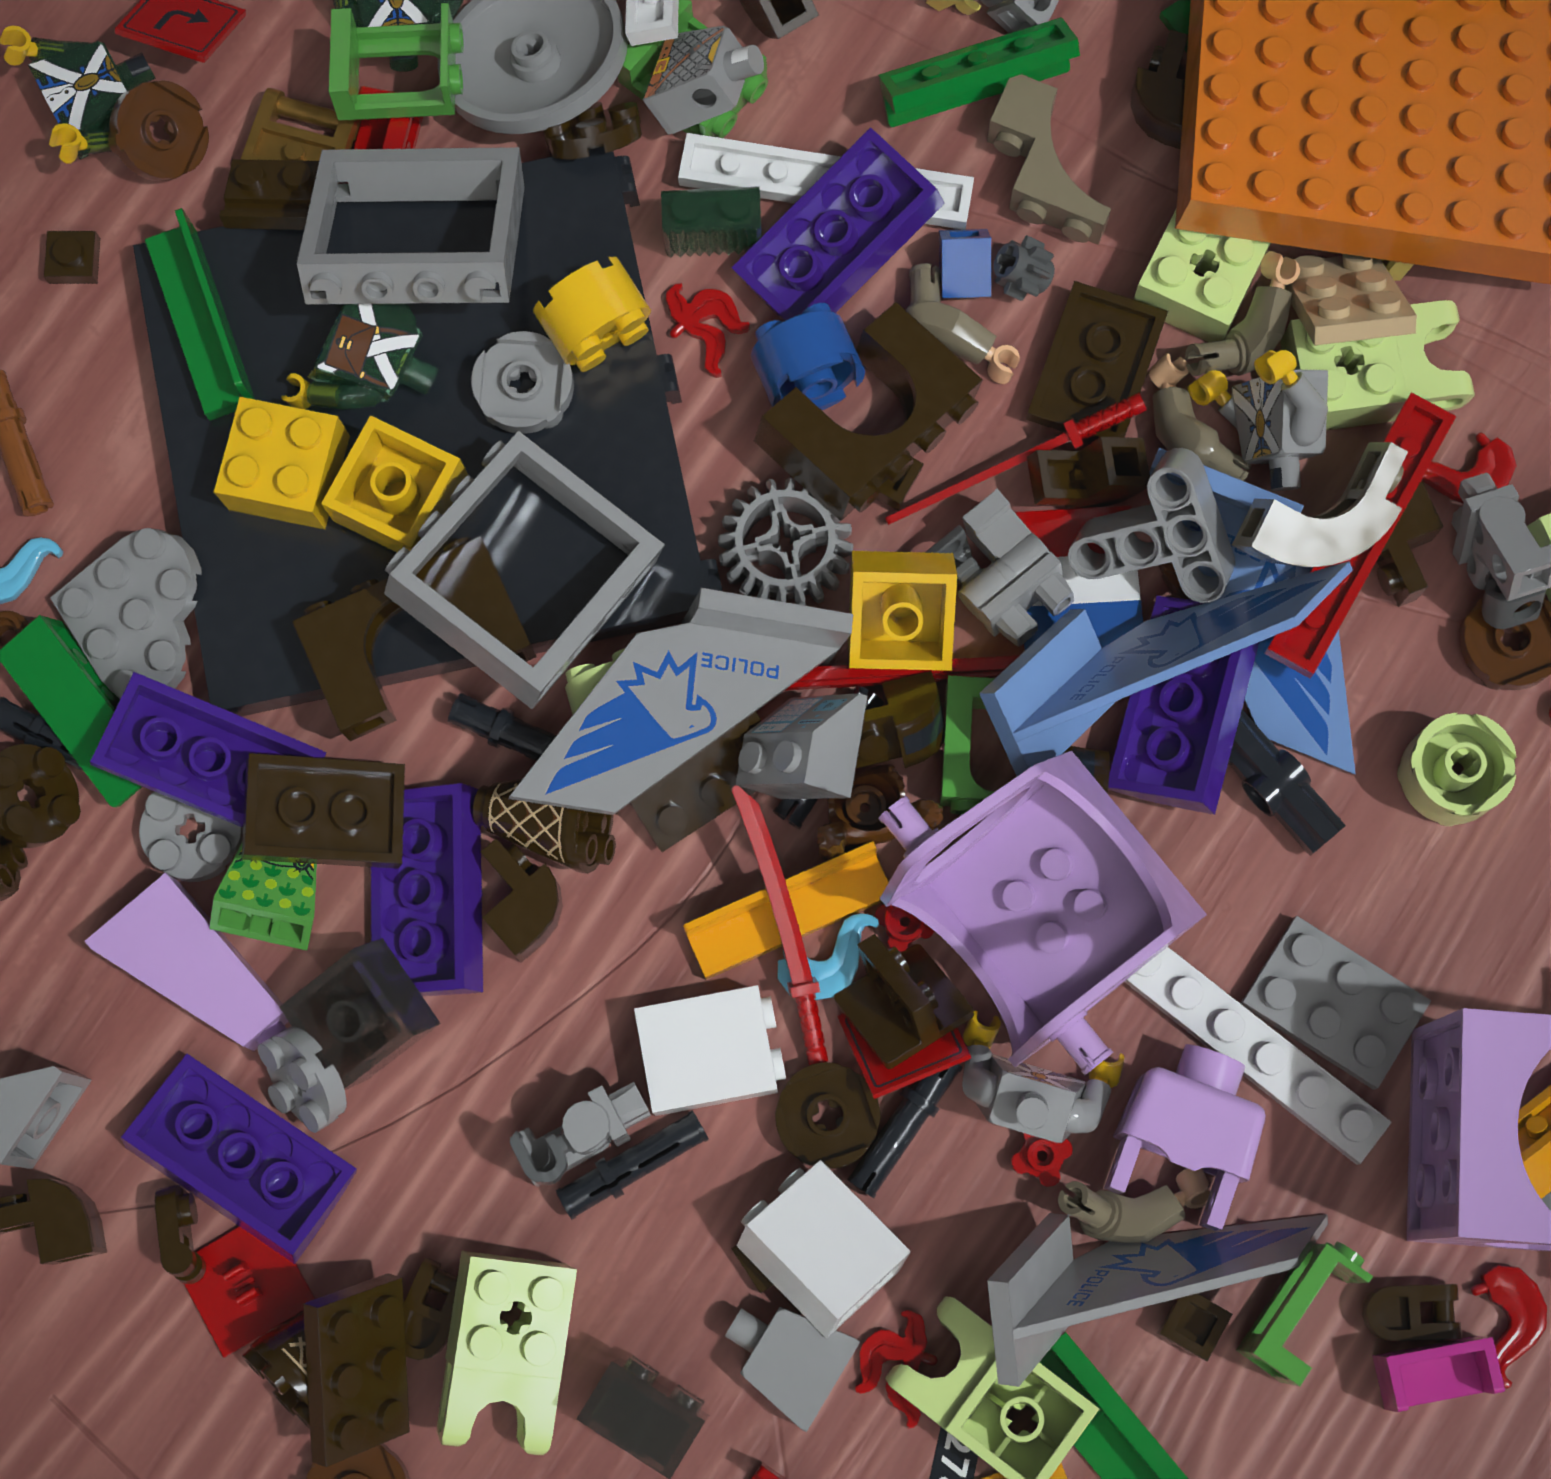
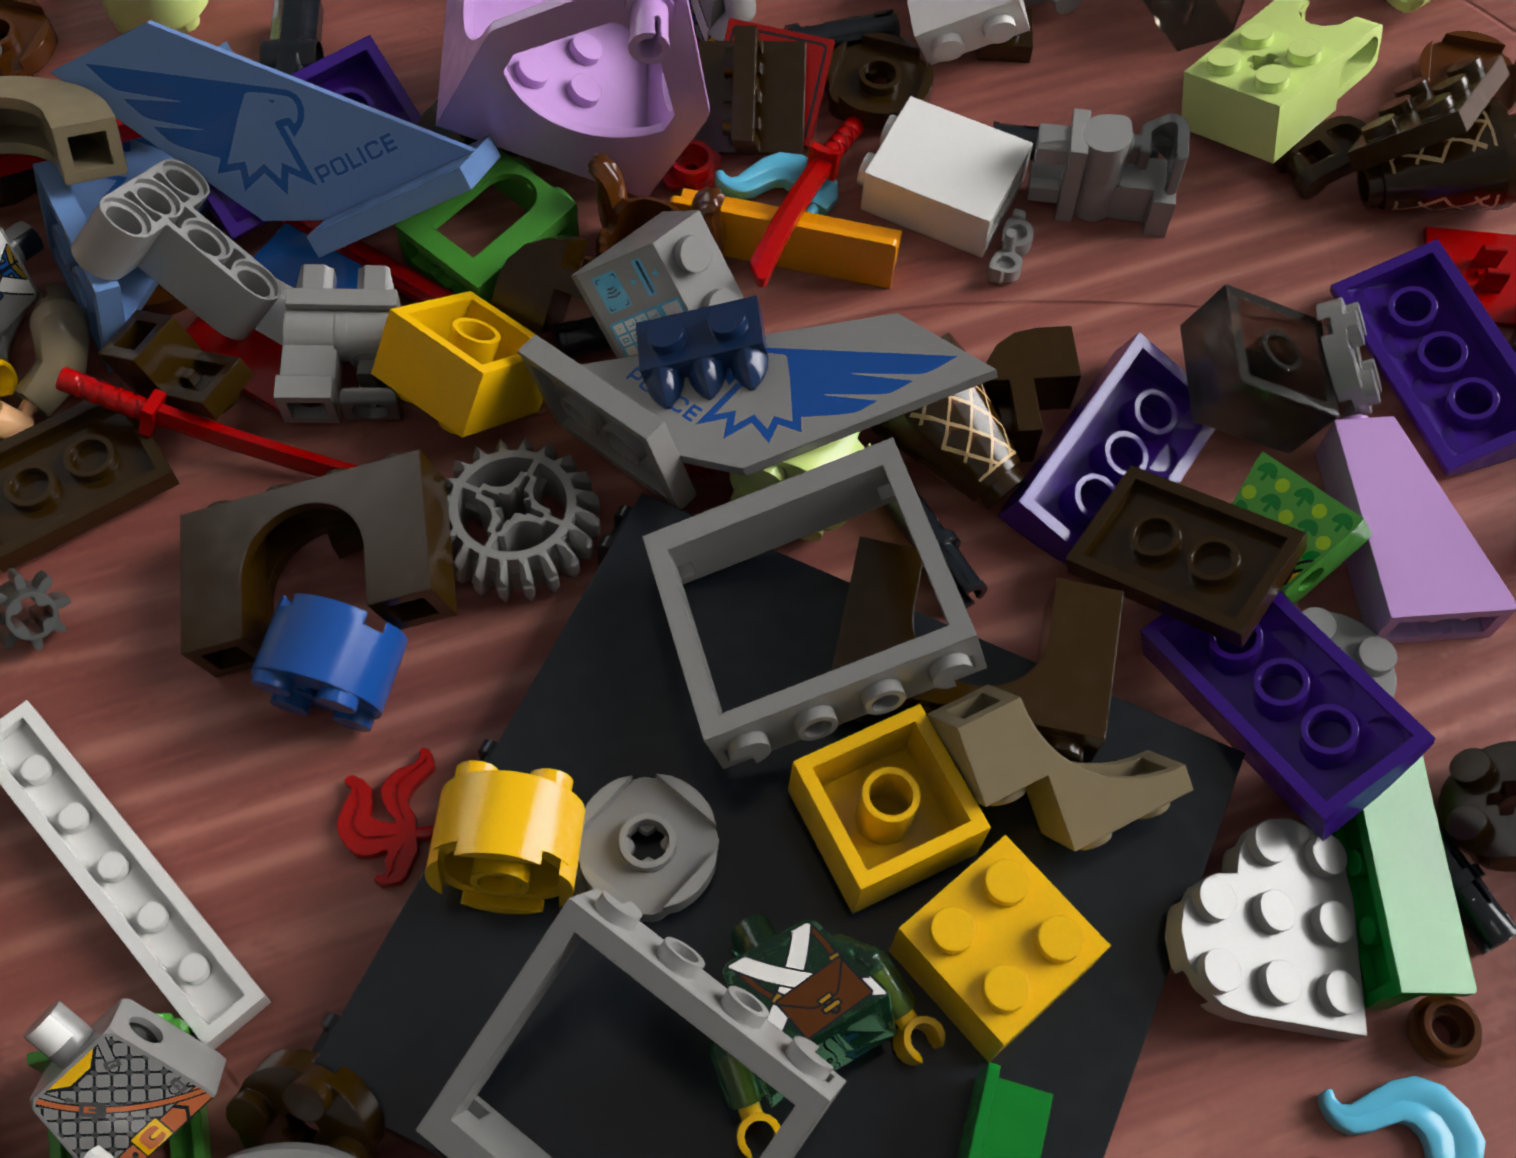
camera: 150 degrees left, 15 degrees down
clear green brick [661,186,762,258] -> none
dark purple slope [731,127,945,321] -> none
dark tan arm [906,263,1020,384] -> none
brick [939,229,991,298] -> none
none -> dark blue plate [636,295,769,410]
none -> dark tan arch [927,684,1194,852]
none -> light grey piece [988,208,1034,284]

